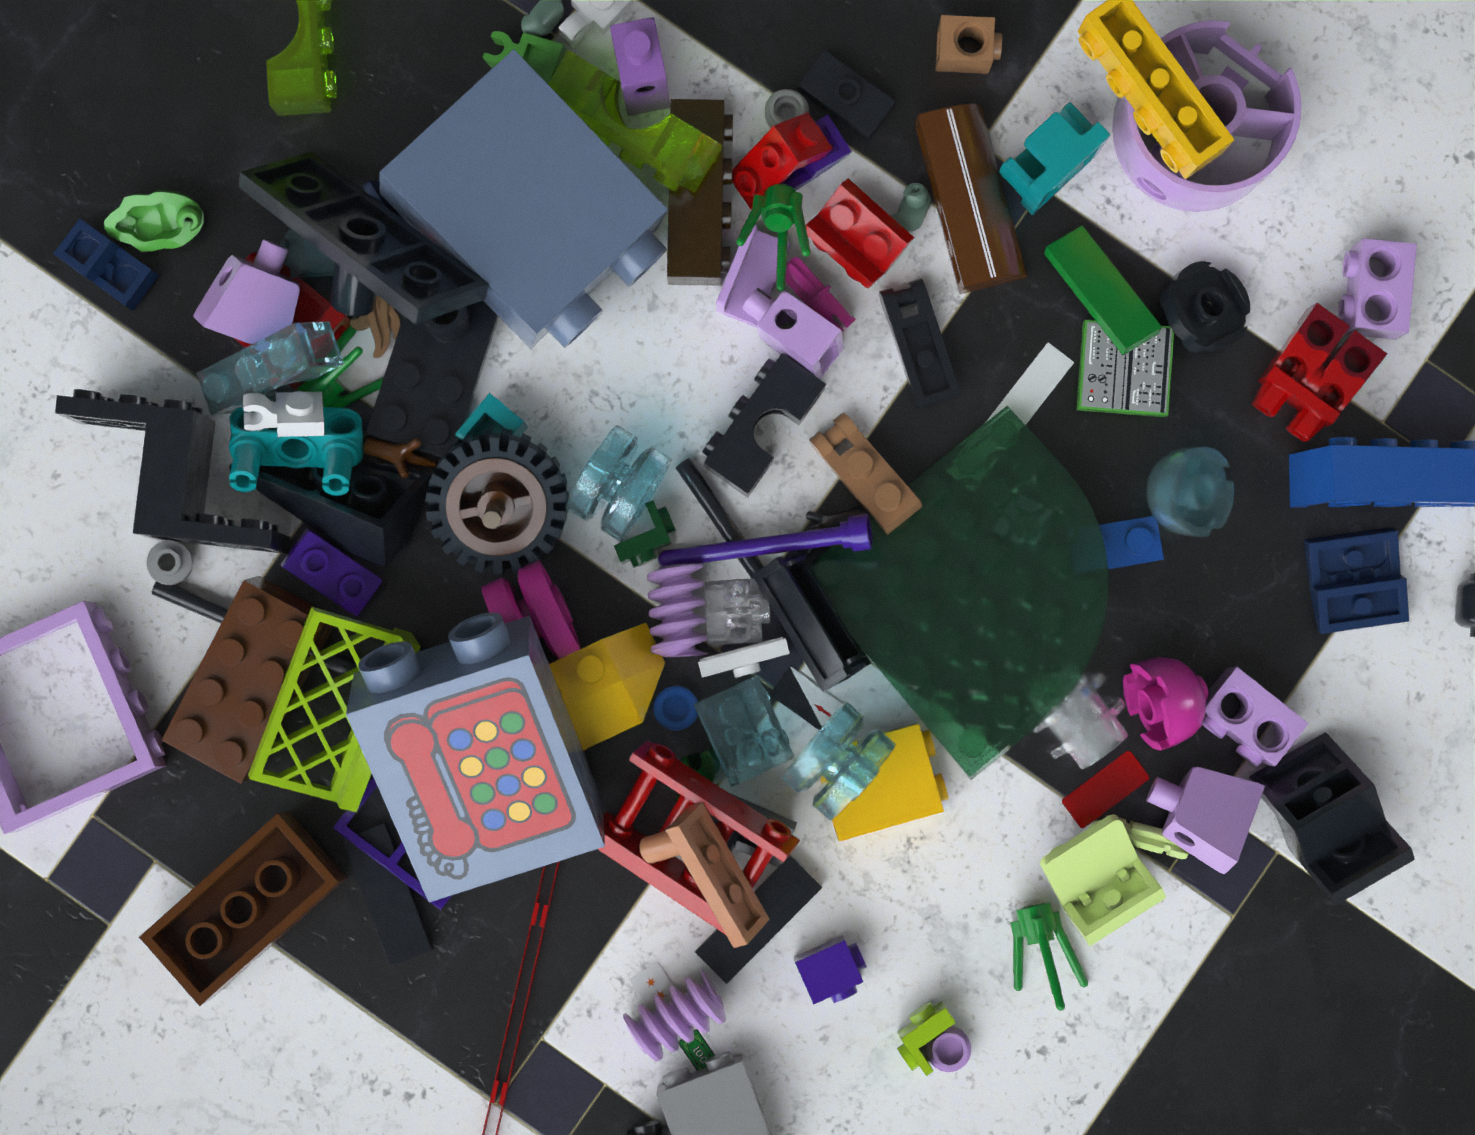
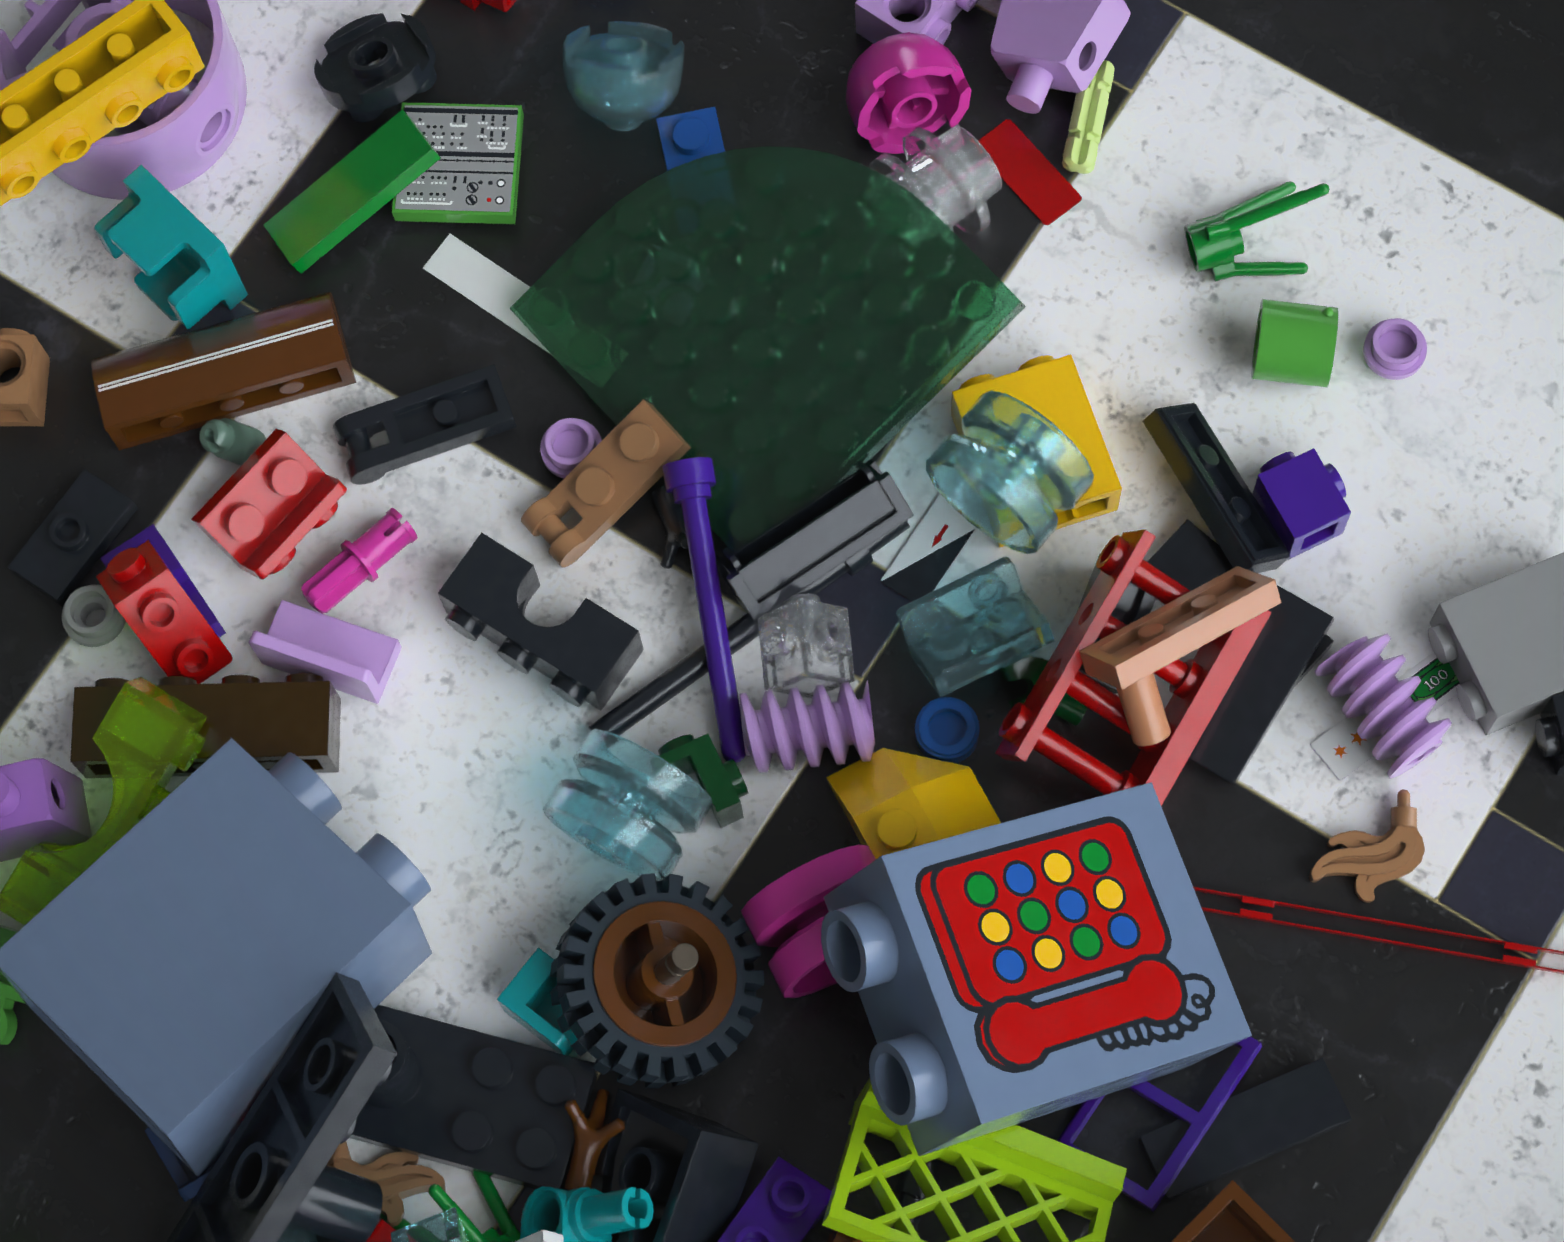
camera: 85 degrees left, 15 degrees down
white plate [698,637,790,678] -> none
green plant [736,184,811,291] -> none
lavender torso [743,288,844,379] -> none
lime bracket [897,1001,956,1076] -> none
yellowish green bracket [1040,814,1166,946] -> none
none -> lavender plate [540,418,602,478]
none -> black tile [1142,403,1291,573]
none -> black tile [1189,585,1334,786]
none -> bright green piece [1251,299,1338,387]
none -> medium nougat piece [1309,789,1425,903]

